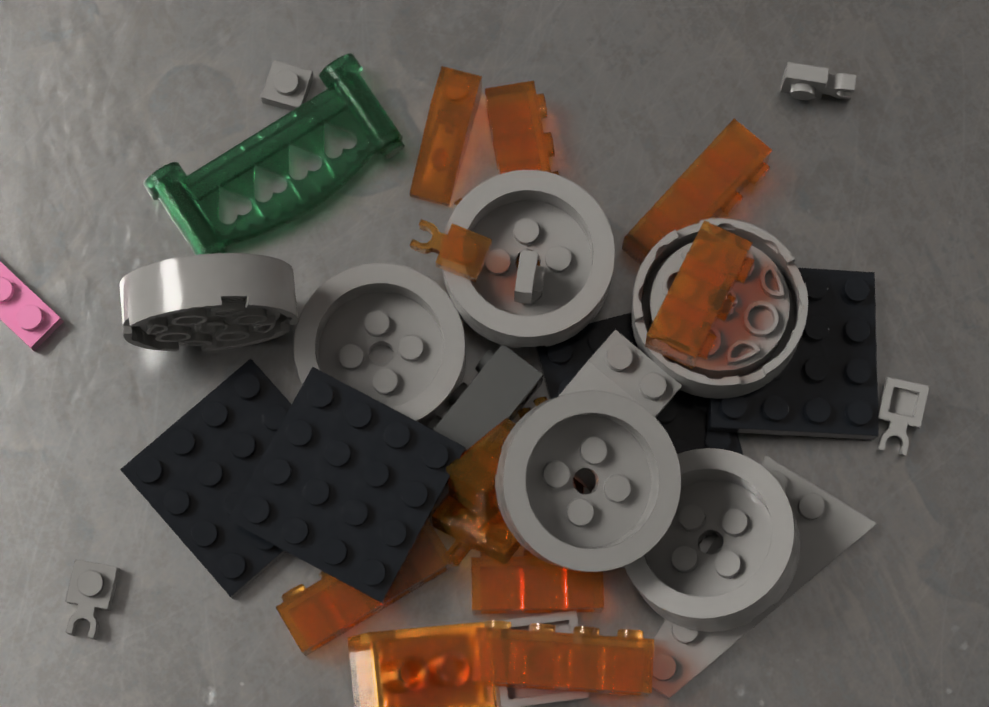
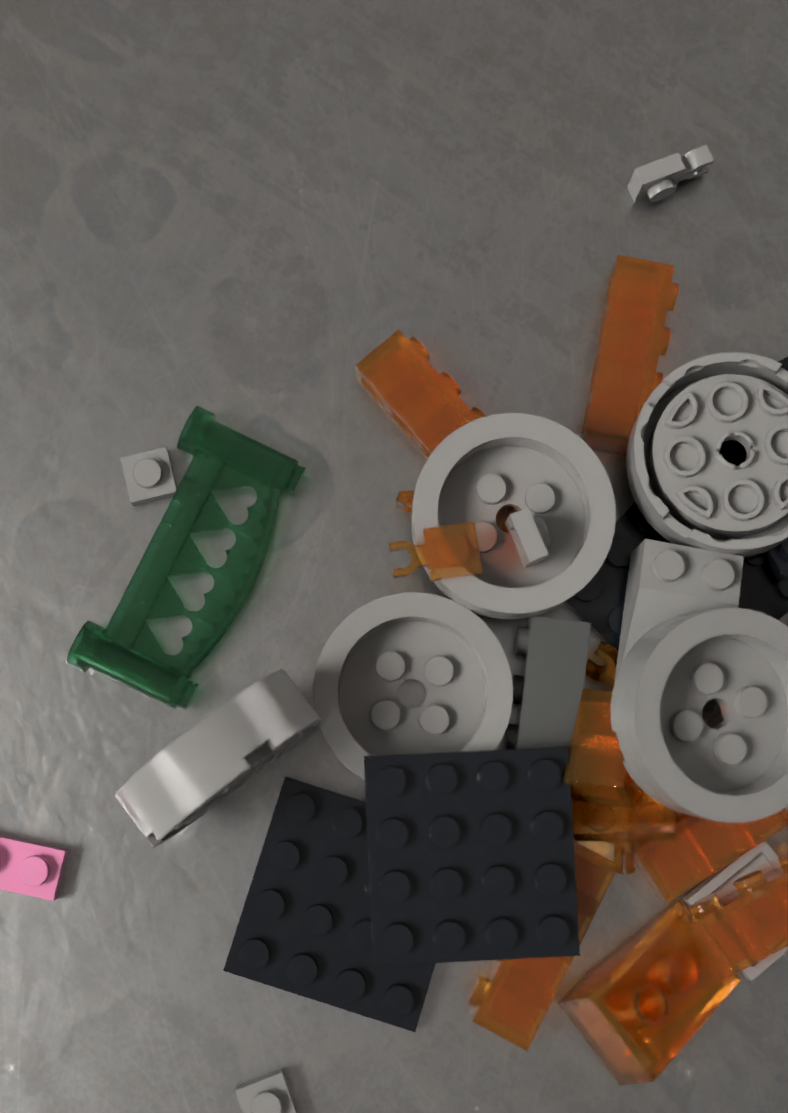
camera: 35 degrees left, 5 degrees up
clear orange slope [409,66,482,206] -> none
clear orange brick [645,220,755,369] -> none

